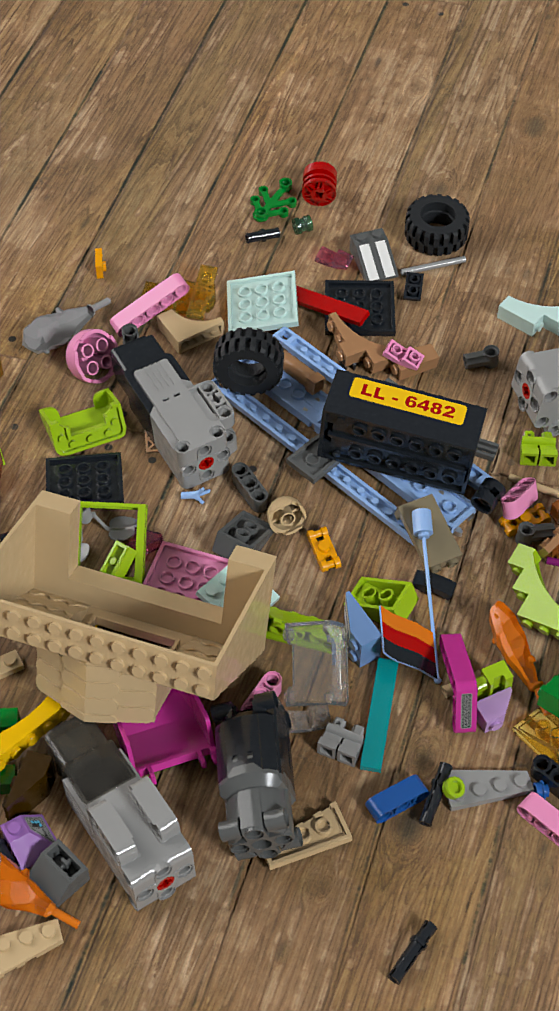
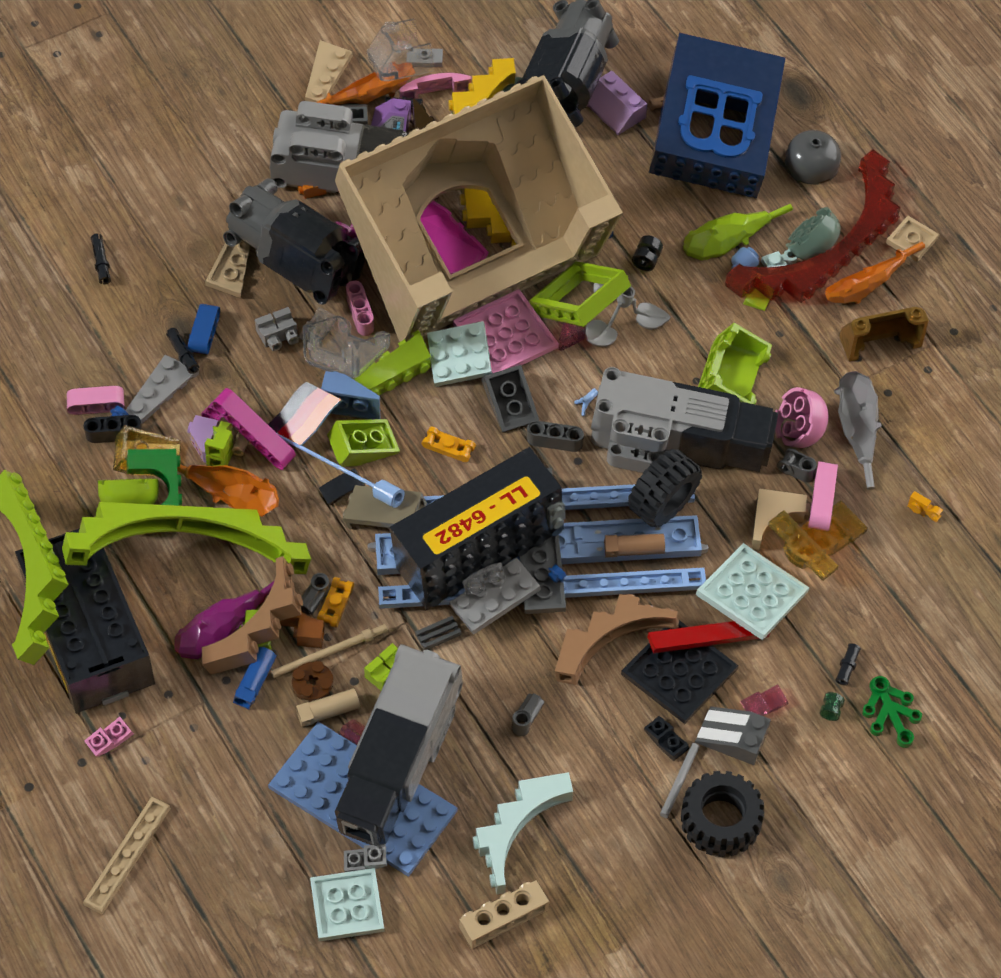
camera: 130 degrees right, 5 degrees up
black plate [46,452,124,510] -> none
lime slope [100,540,137,578] -> none
tan cylinder [267,496,307,535] -> none
red wheel [302,161,337,206] -> none
teal tile [360,658,399,773] -> none
bright pink slope [382,339,424,370] -> none
lime tile [442,776,465,800] -> none
black wheel [471,477,506,514] -> none
bright pink beam [501,477,538,520] -> none

